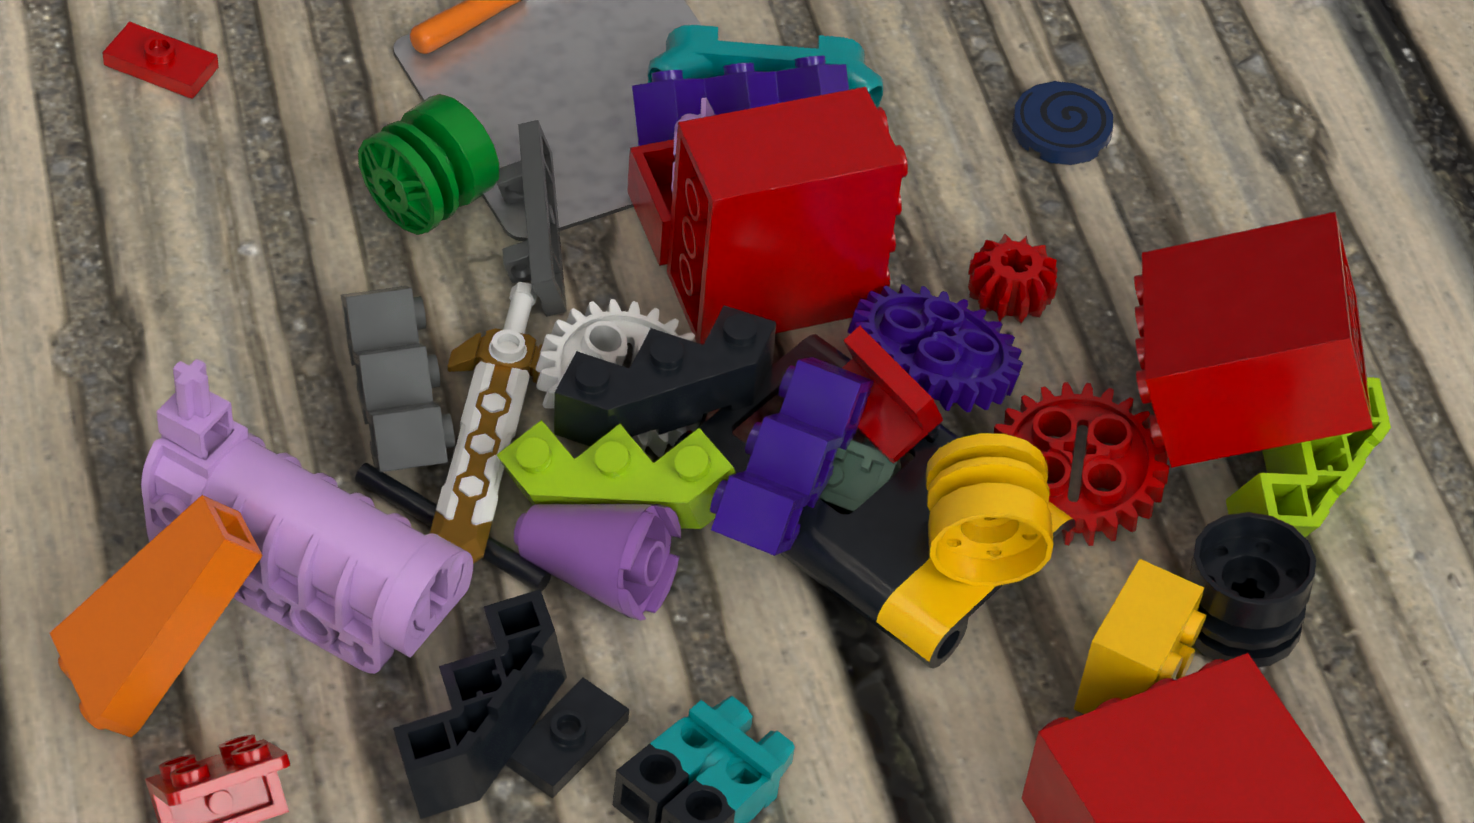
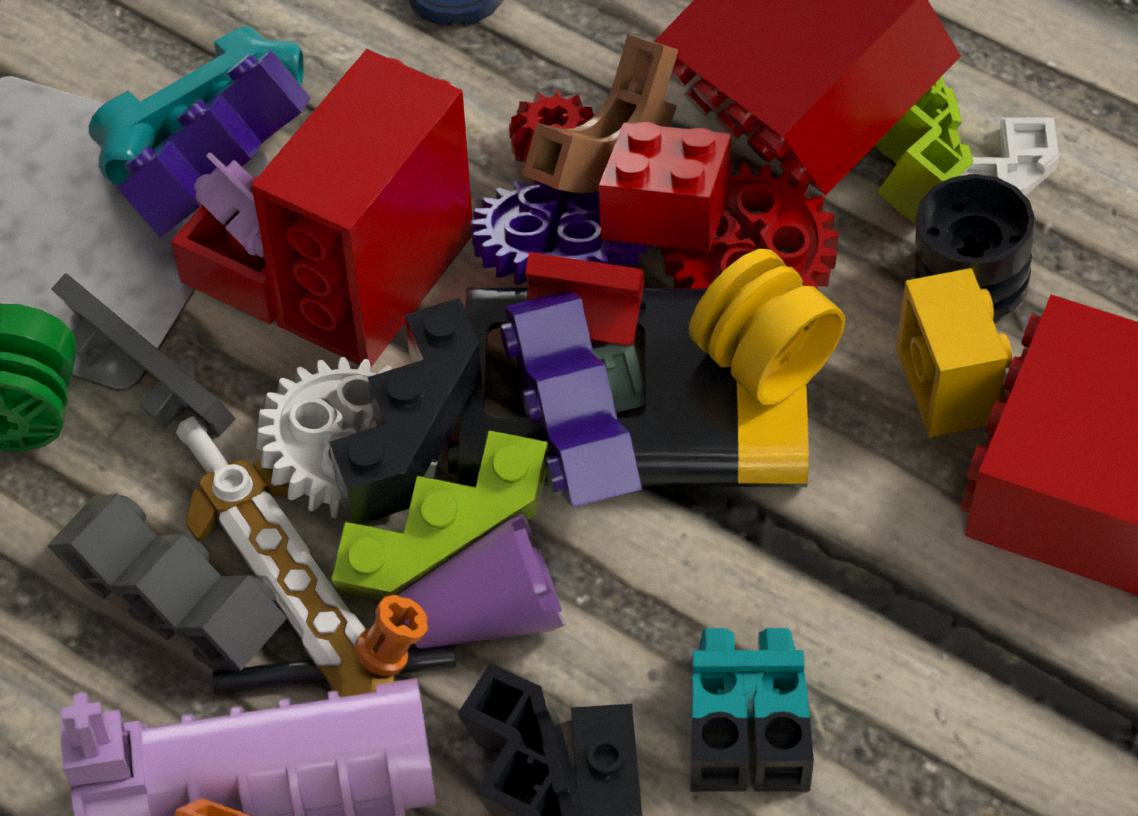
camera: 35 degrees left, 5 degrees up
none -> orange bush [354,595,428,676]
none -> medium nougat arch [522,34,678,194]
none -> red brick [599,122,731,252]
none -> white tile [965,117,1059,196]

